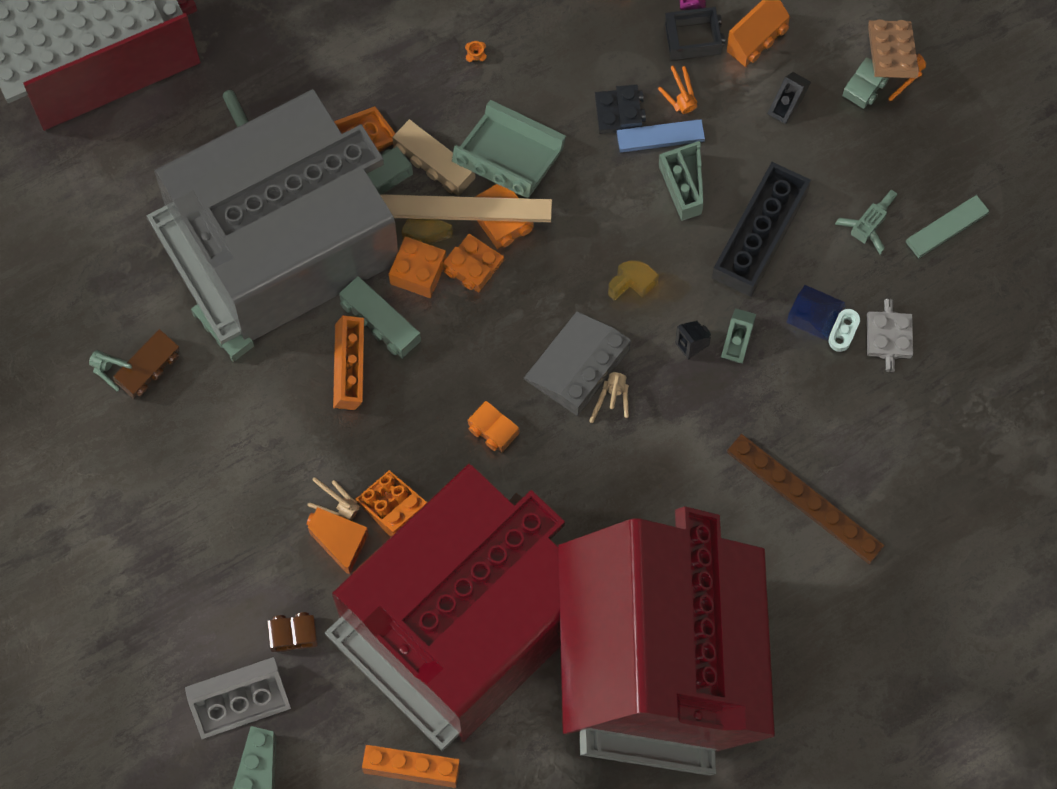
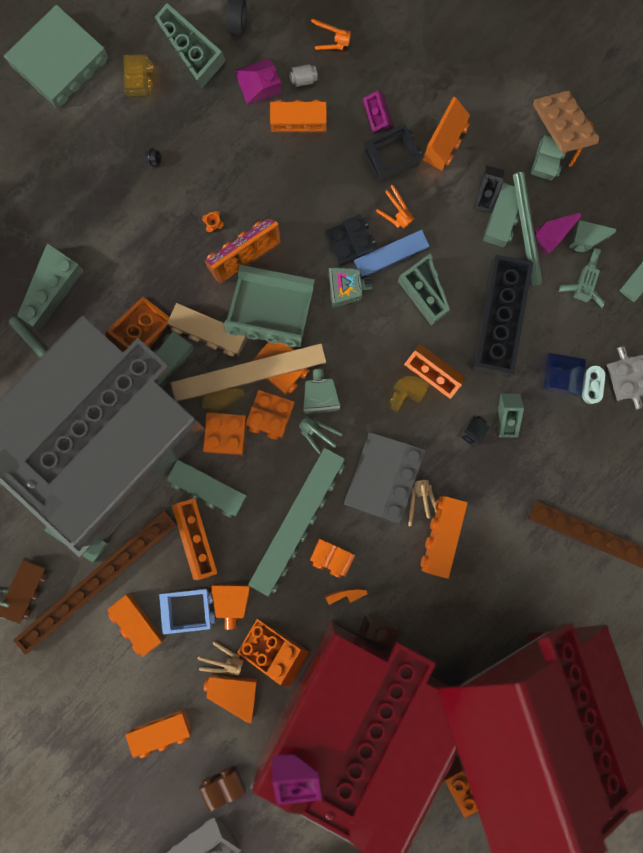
camera: 25 degrees left, 15 degrees up
none -> reddish brown plate [13,510,177,655]
none -> sand green wedge [17,243,84,331]
none -> orange brick [107,593,165,657]
none -> orange brick [125,709,193,758]
none -> light blue window [159,587,215,634]
none -> orange slope [205,219,281,284]
none -> orange torso [212,584,251,630]
none -> sand green brick [248,448,346,597]
none -> magenta slope [272,754,321,805]
none -> sand green plant [299,416,343,454]
none -> sand green torso [304,369,340,414]
none -> orange slope [325,588,368,605]
none -> sand green torso [328,268,372,308]
none -> orange brick [404,344,466,399]
none -> orange brick [420,496,468,579]
none -> orange window [444,758,478,818]
none -> sand green brick [482,183,520,248]
none -> sand green axle [513,172,543,286]
none -> magenta slope [534,213,582,255]
none -> sand green slope [569,220,616,252]

